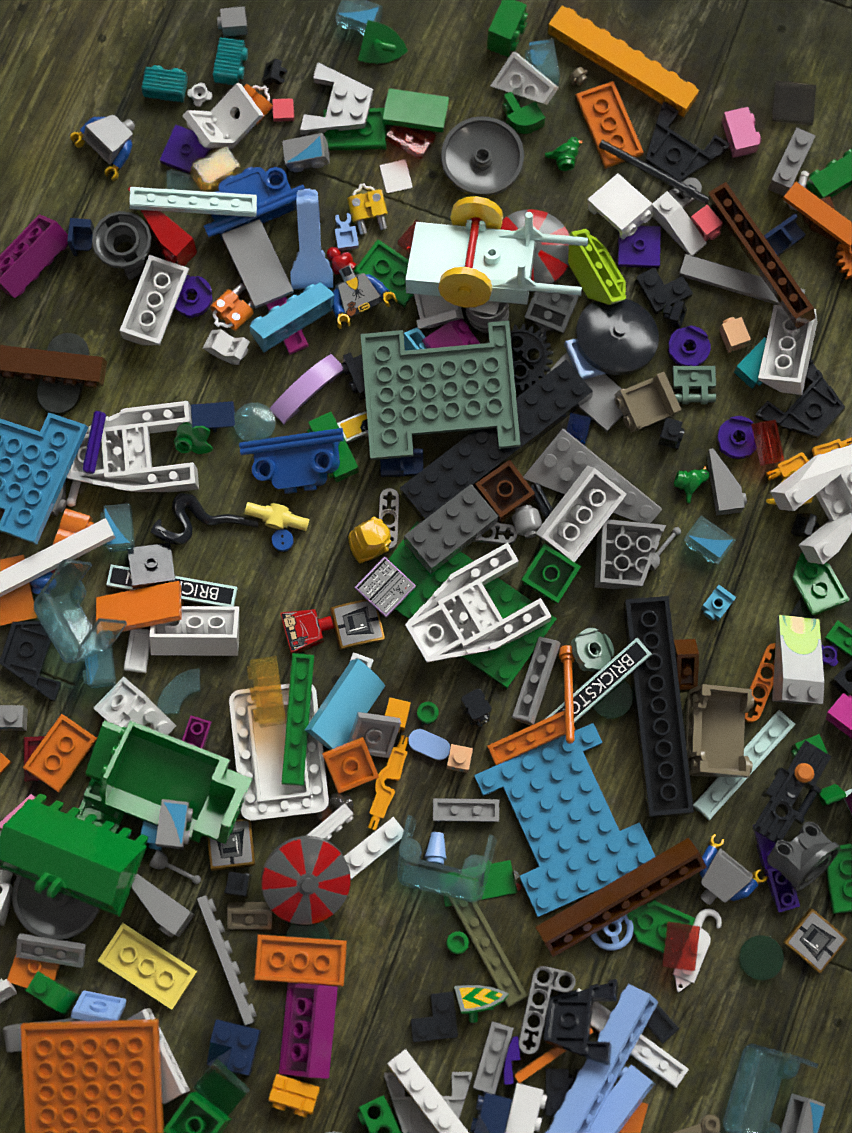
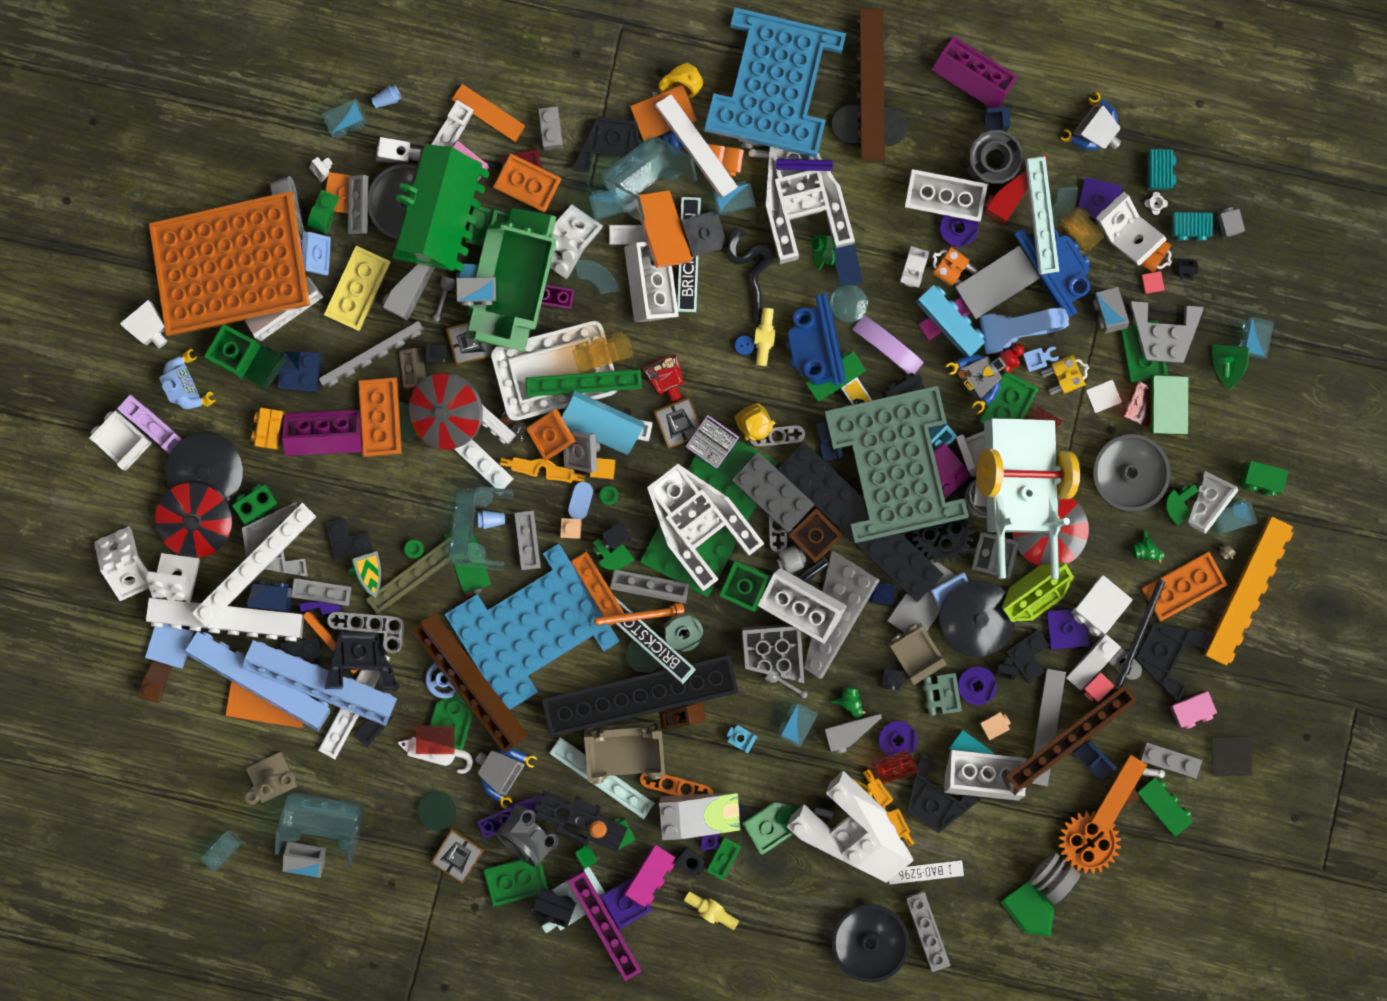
camera: 85 degrees right, 10 degrees up
none -> green brick [592,538,635,571]

